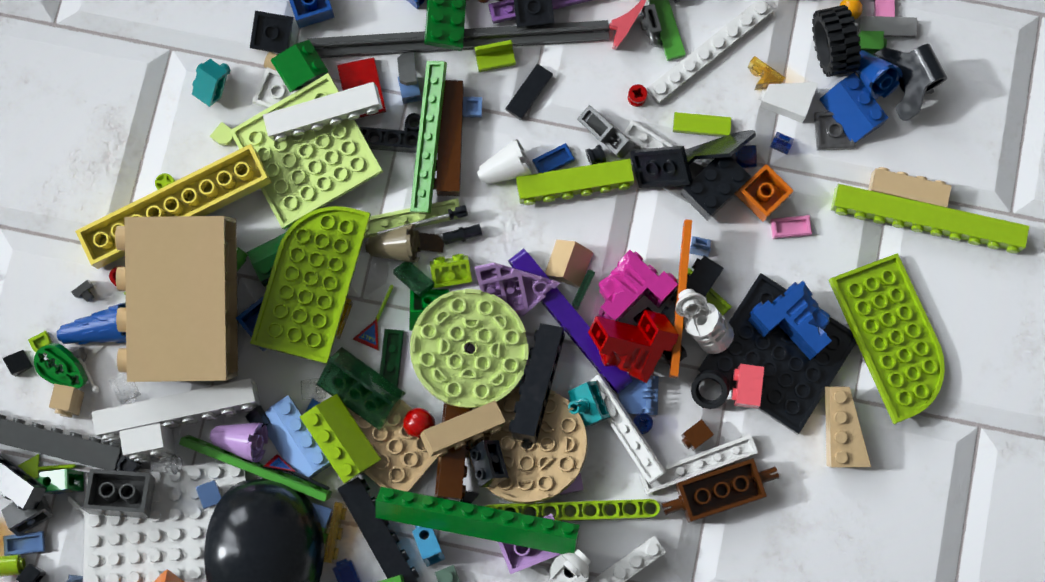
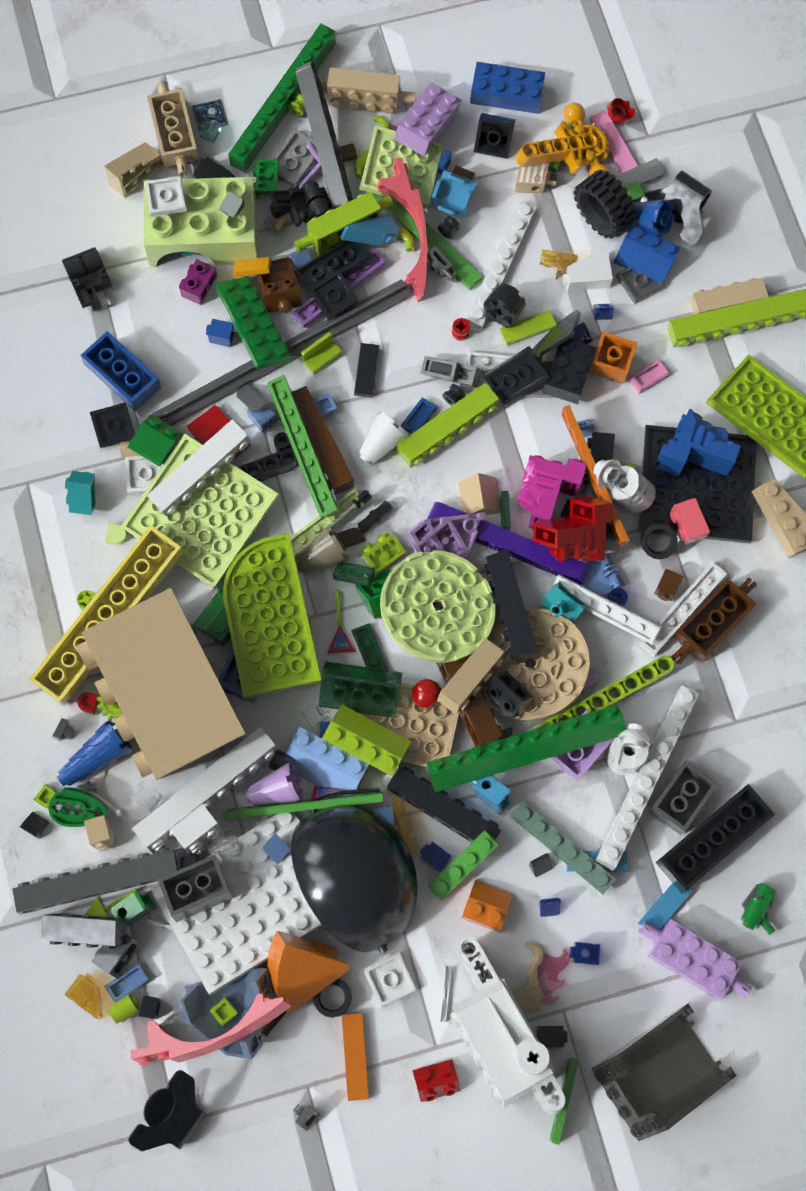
camera: 30 degrees left, 5 degrees down
none -> black brick [483,284,526,328]

